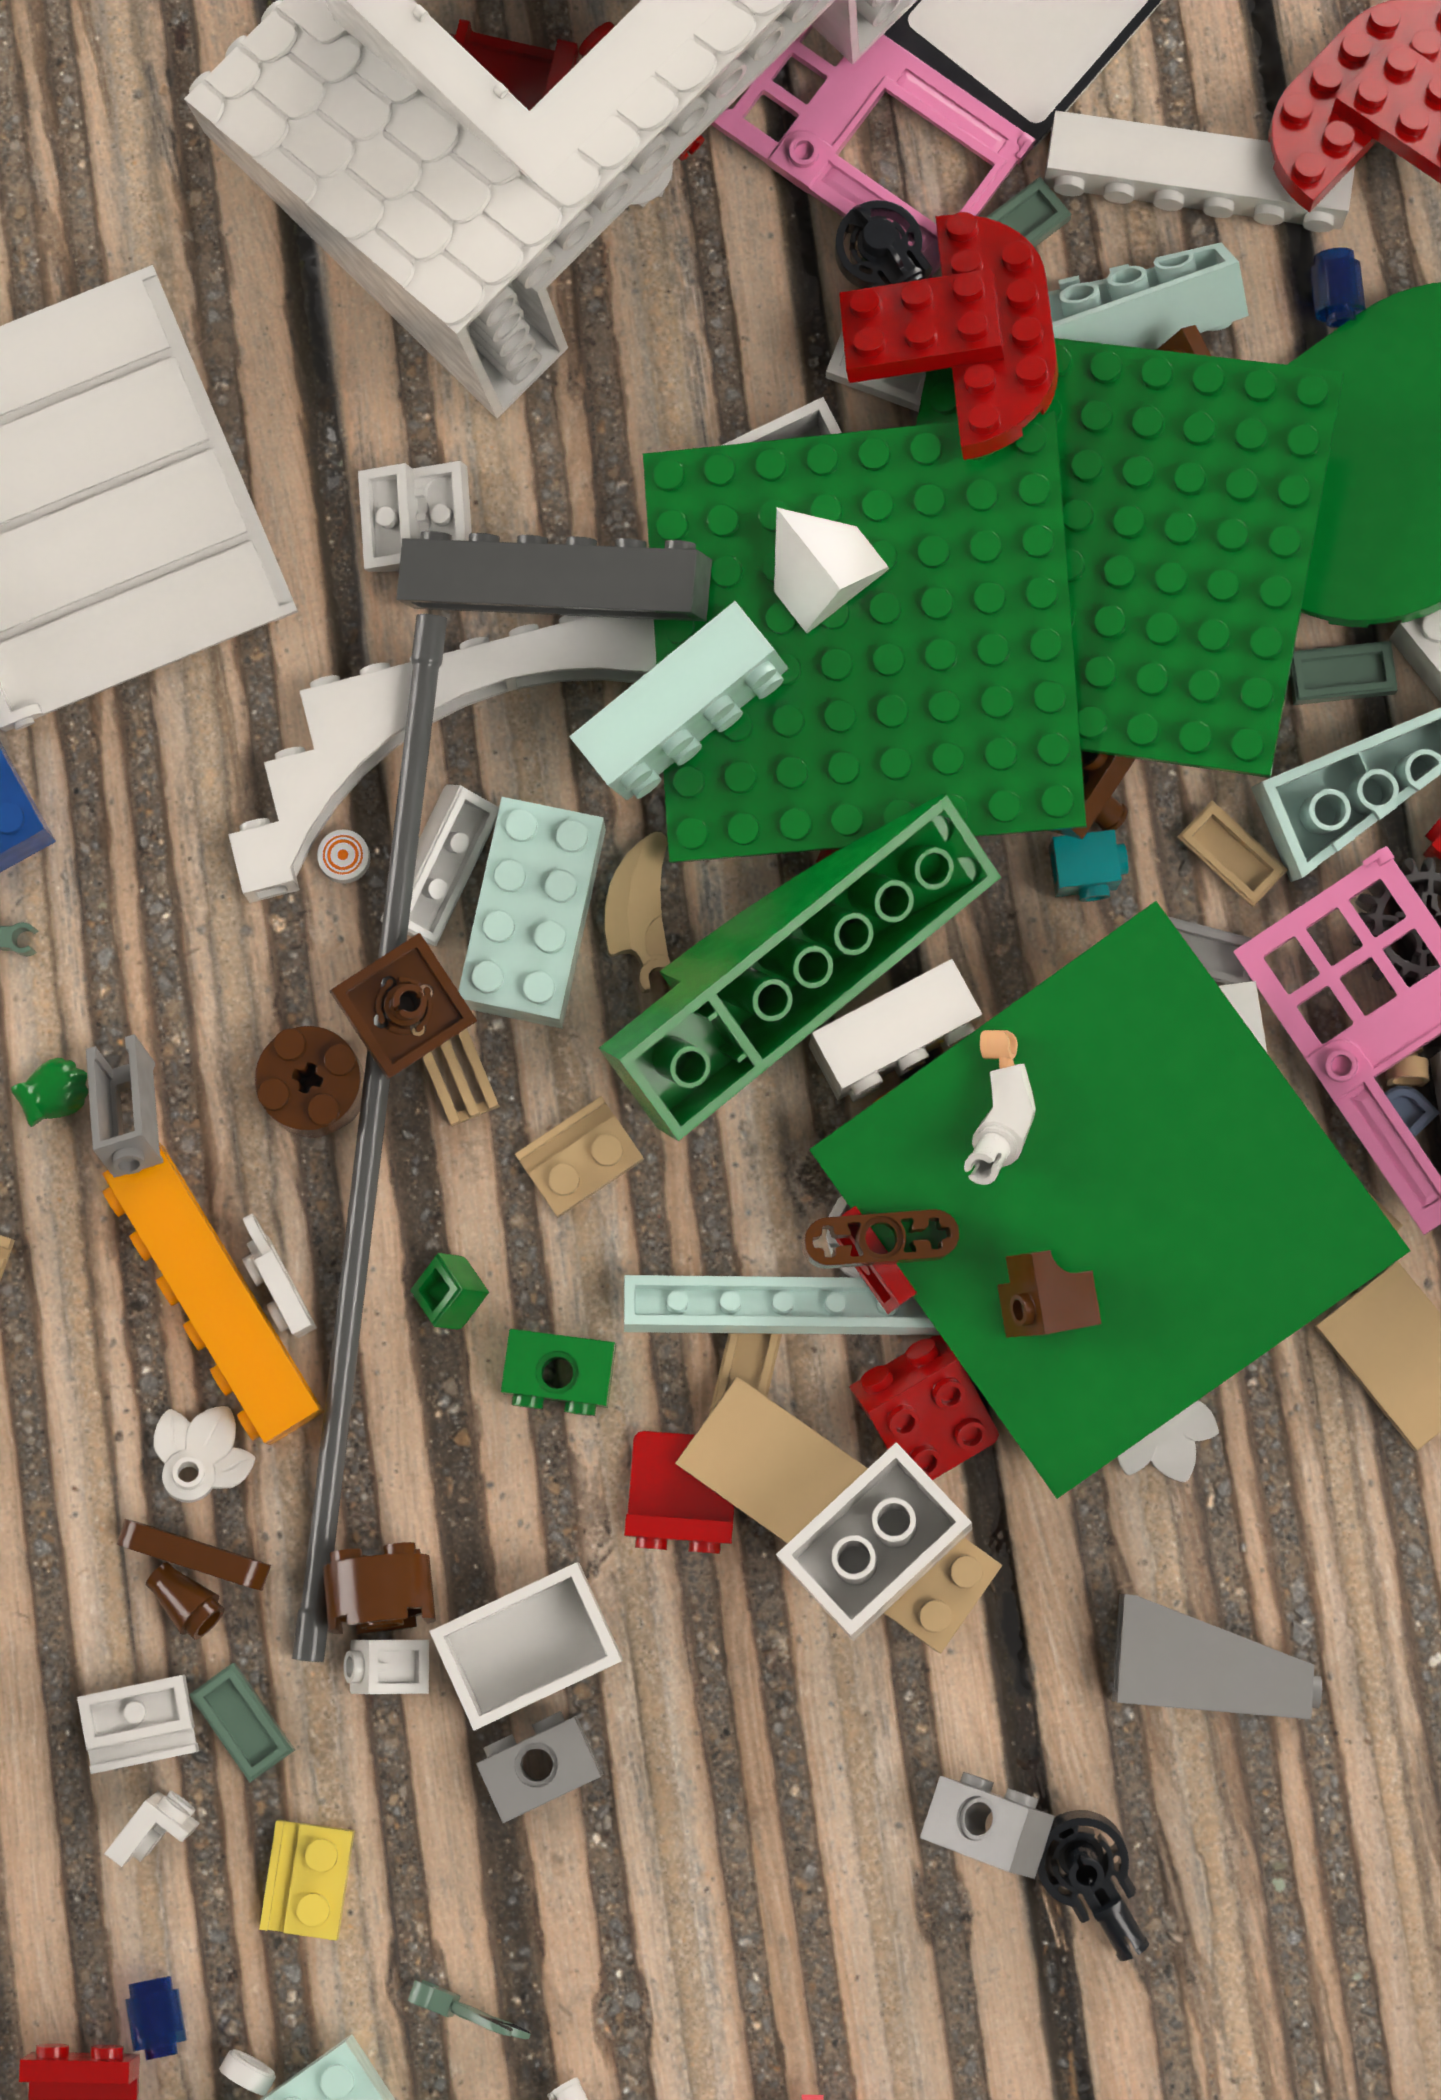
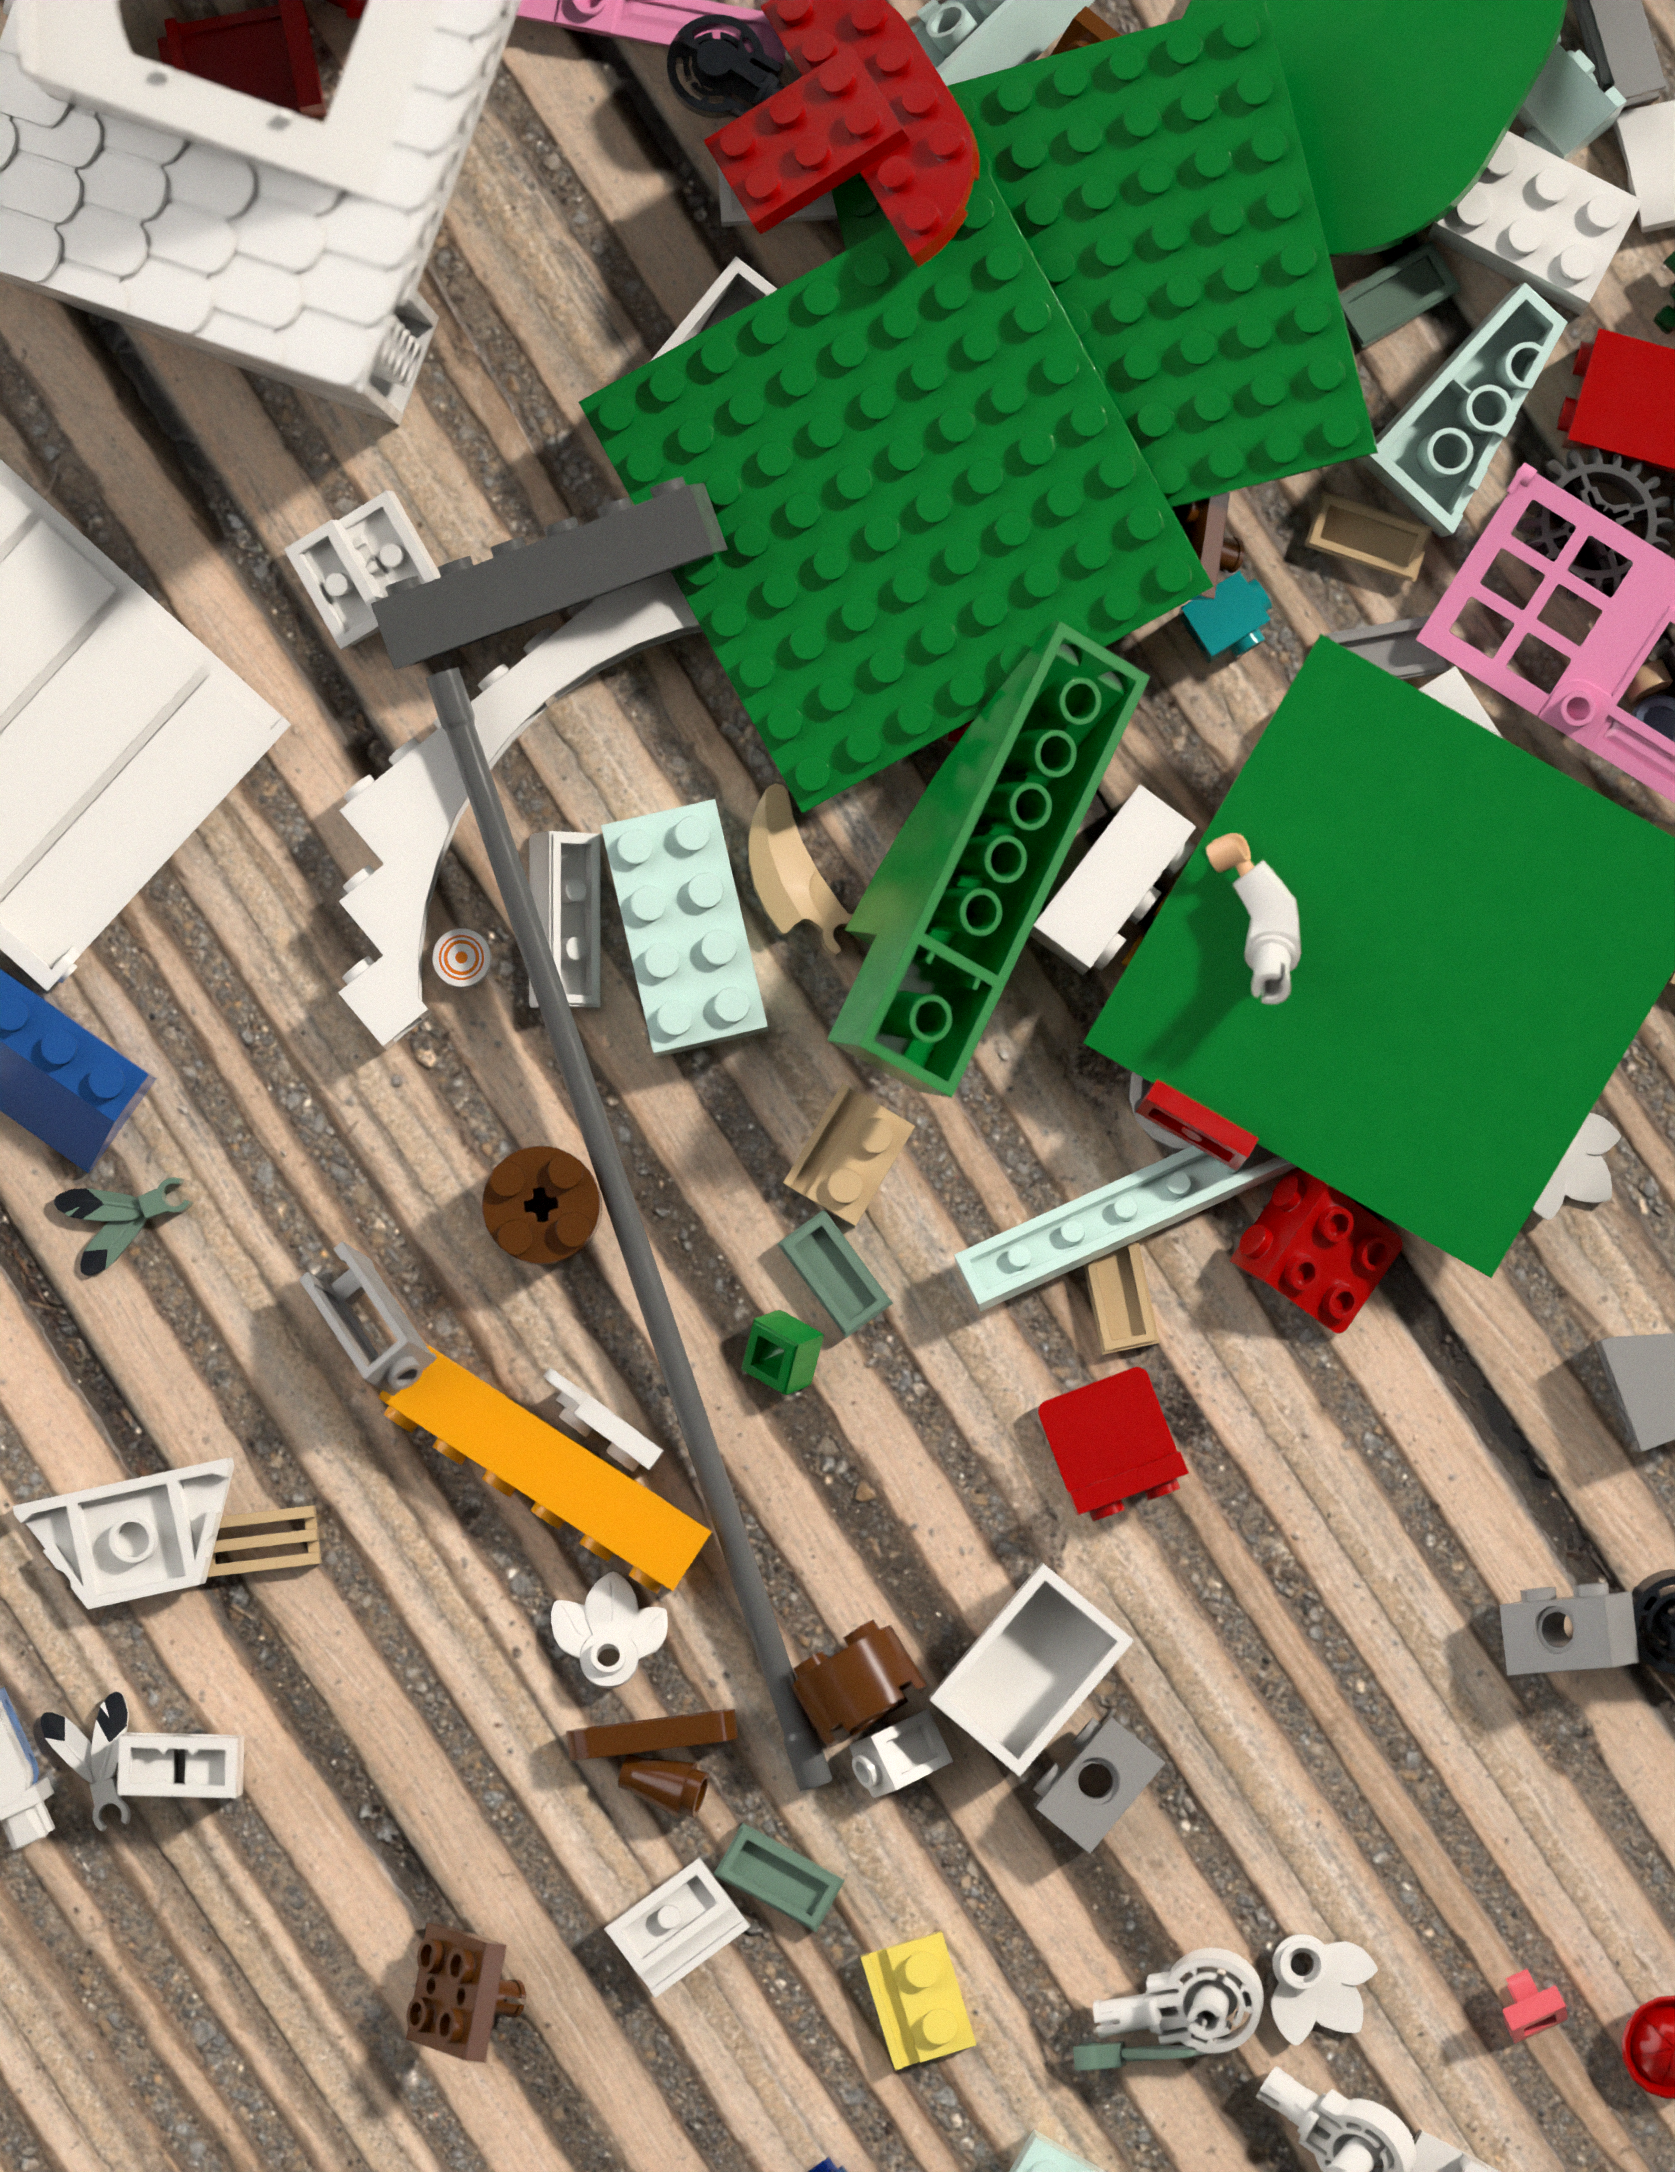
camera: 25 degrees left, 5 degrees up
green animal [11,1057,89,1127] -> none
white bracket [104,1791,200,1867] -> none
reddish brown plate [330,933,477,1080] -> none
tan tile [411,1026,500,1127] -> none
green brick [501,1329,616,1416] -> none
light aqua brick [569,601,789,800] -> none
tan slope [675,1377,1003,1654] -> none
white slope [774,508,889,633] -> none
white brick [776,1442,972,1641] -> none
reddish brown beam [802,1209,959,1269] -> none
reddish brown brick [997,1250,1101,1338] -> none
none -> sand green tile [777,1210,893,1338]
none -> white pin [1093,1948,1264,2053]
none -> white plate [1270,1934,1378,2046]

